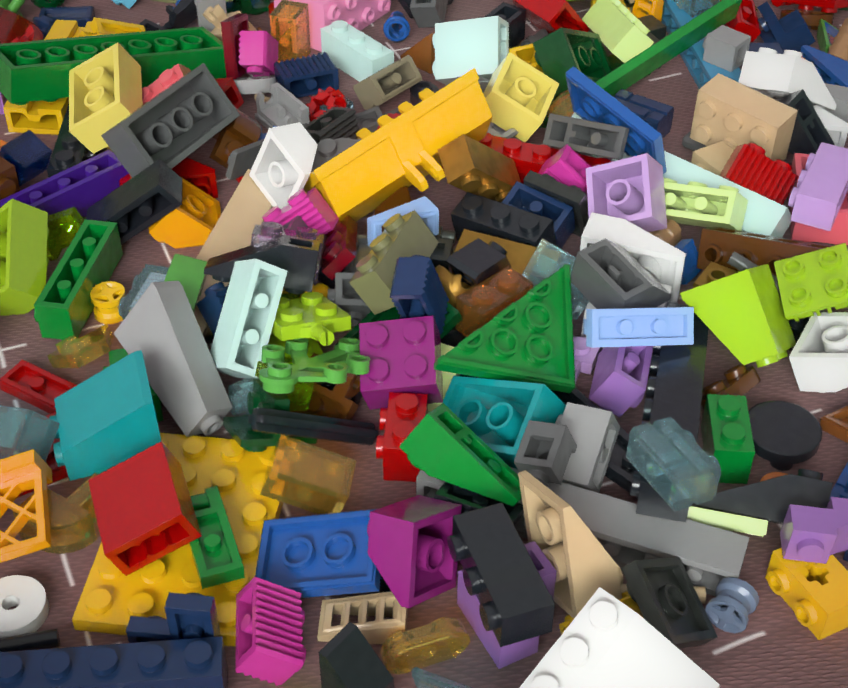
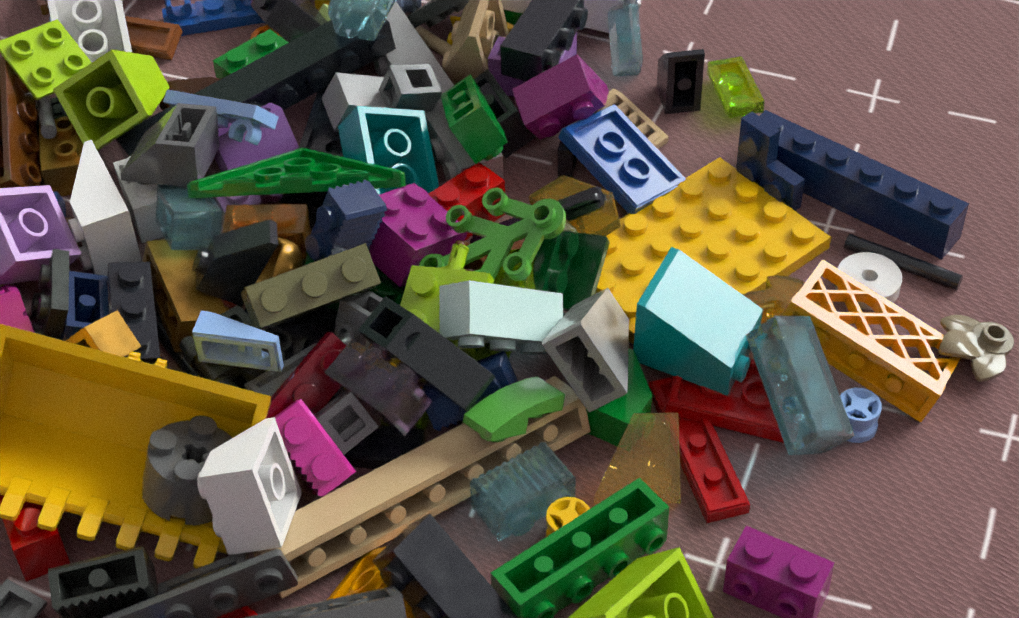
camera: 135 degrees left, 5 degrees up
red brick [88,441,202,576] -> none
green plate [189,485,245,589] -> none
dark pink brick [235,577,306,686] -> none
clear yellow plate [380,617,470,675] -> none
black tile [749,400,822,471] -> none

